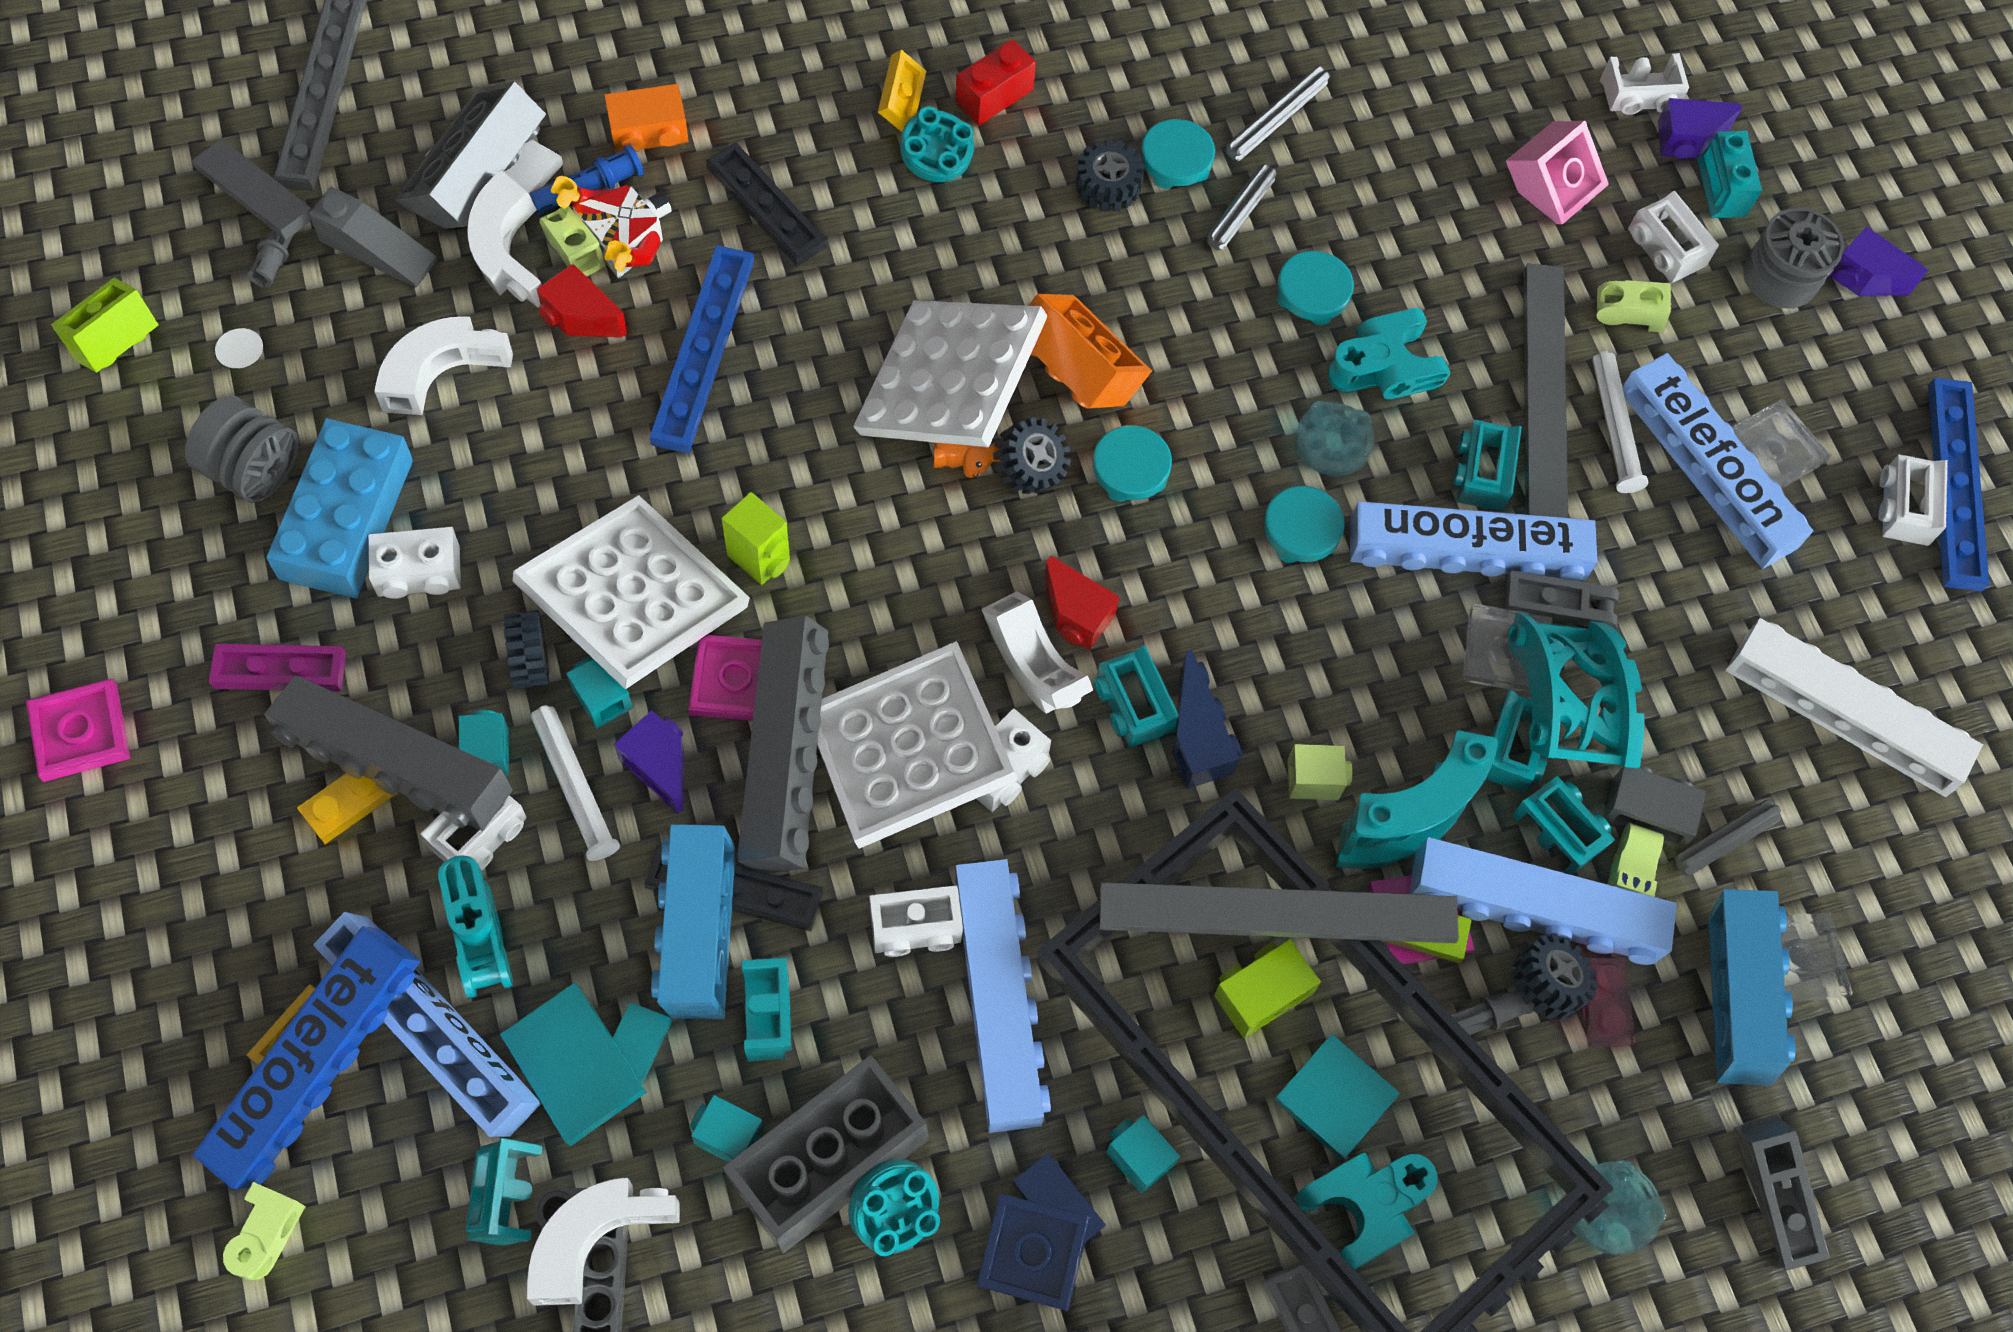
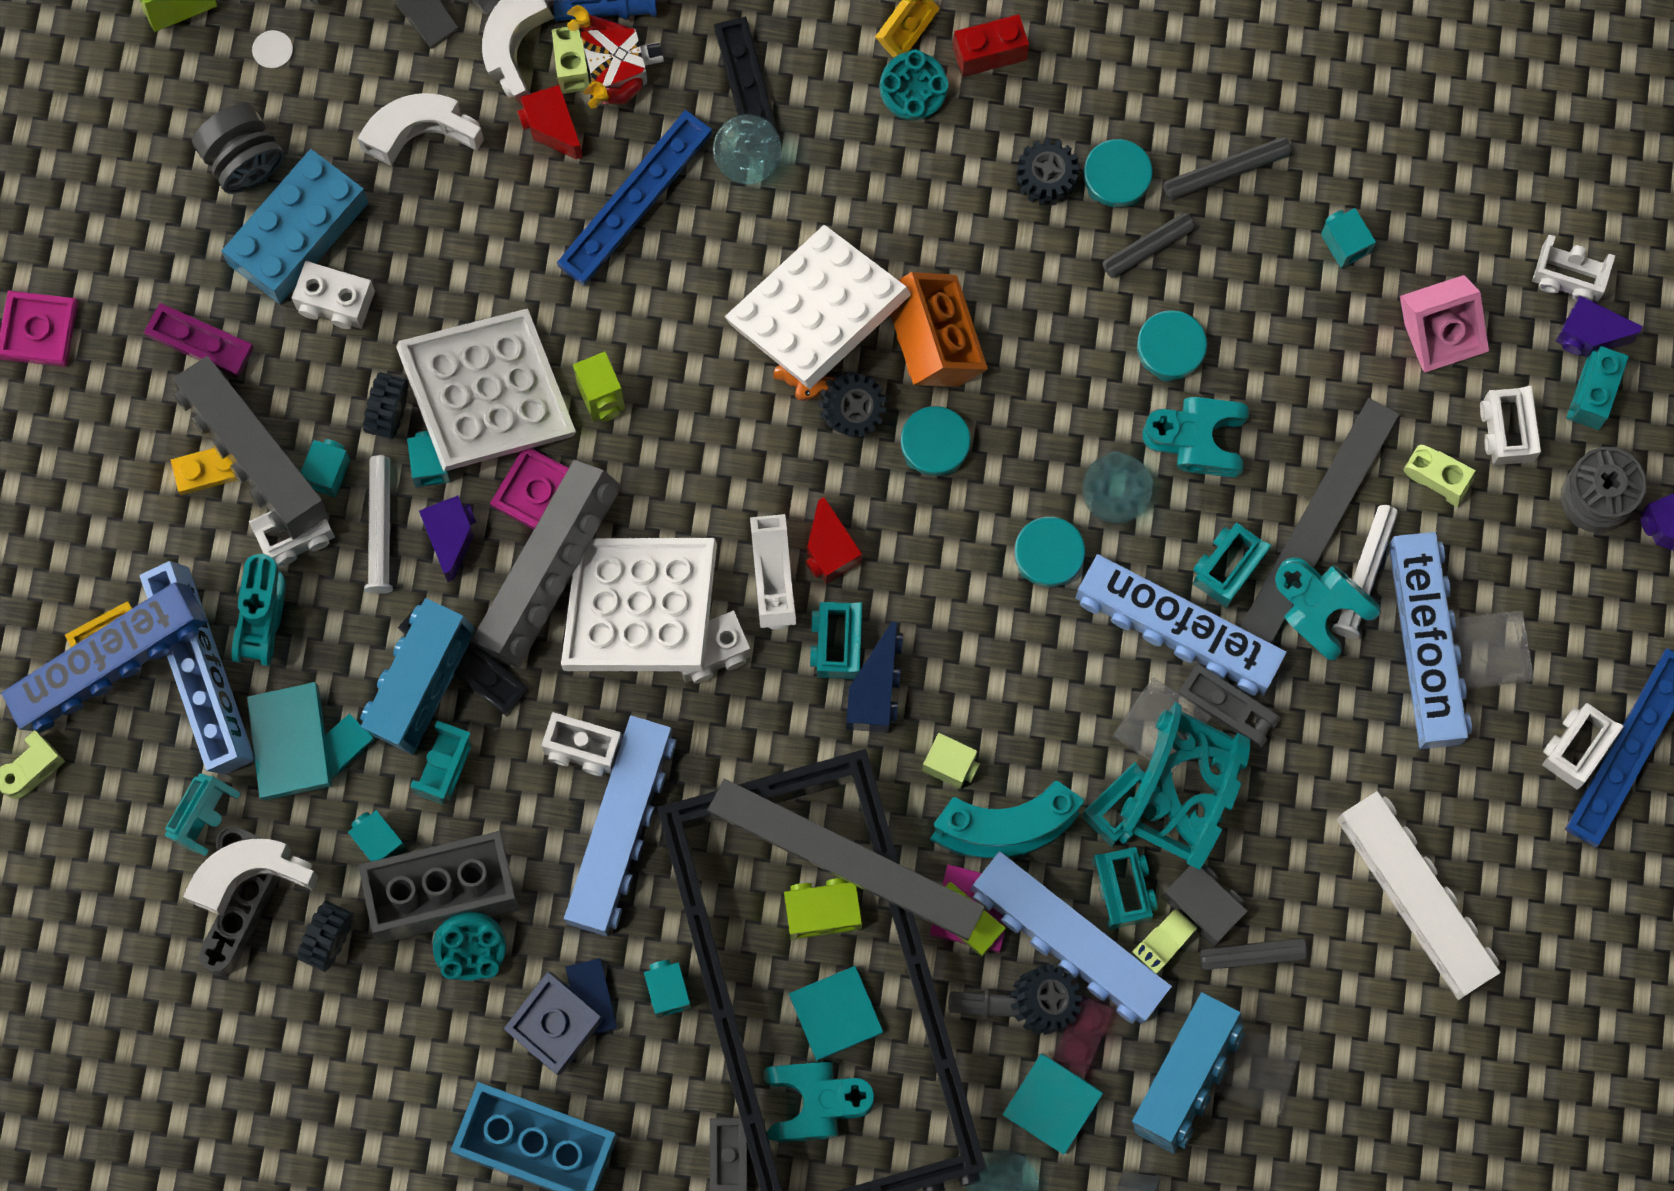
camera: 30 degrees right, 10 degrees up
none -> black wheel [297,900,354,972]
none -> clear light blue tile [713,114,782,184]
none -> teal tile [1002,1053,1104,1155]
none -> teal piece [1275,557,1381,661]
none -> teal brick [1321,208,1376,269]

